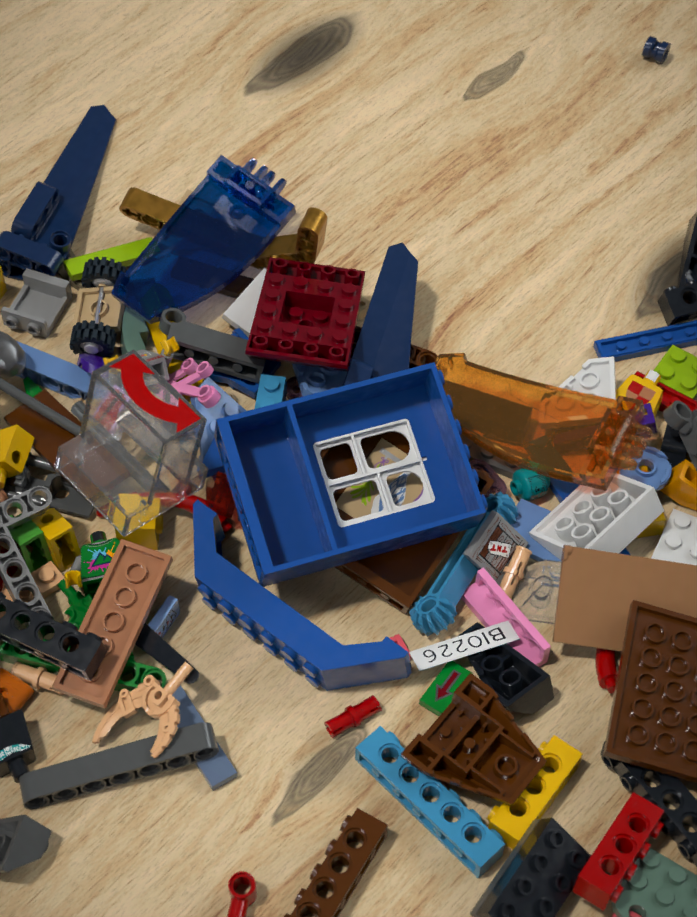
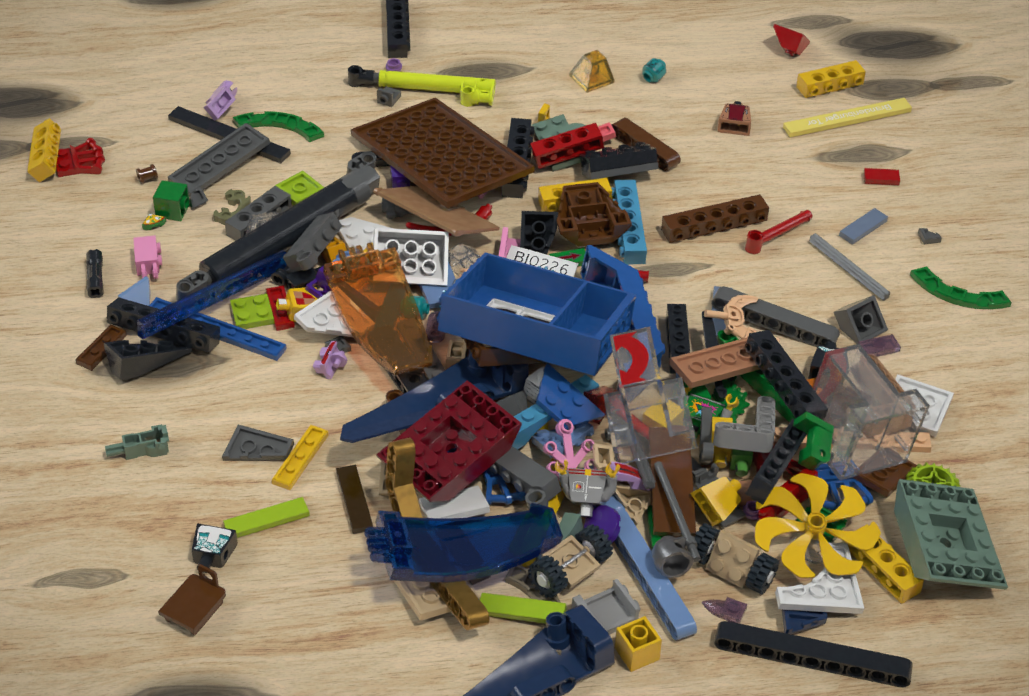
camera: 140 degrees left, 10 degrees down
none -> sand green piece [105,424,169,460]
none -> reddish brown piece [158,564,226,636]
none -> torso [192,523,238,573]
none -> dark grey wing [222,424,294,461]
none -> lime tile [223,497,310,538]
none -> yellow tile [272,425,329,490]
none -> lavender hips [313,341,348,379]
none -> dark brown tile [336,464,373,534]
none -> black brick [665,304,690,374]
none -> dark grey beam [699,407,714,465]

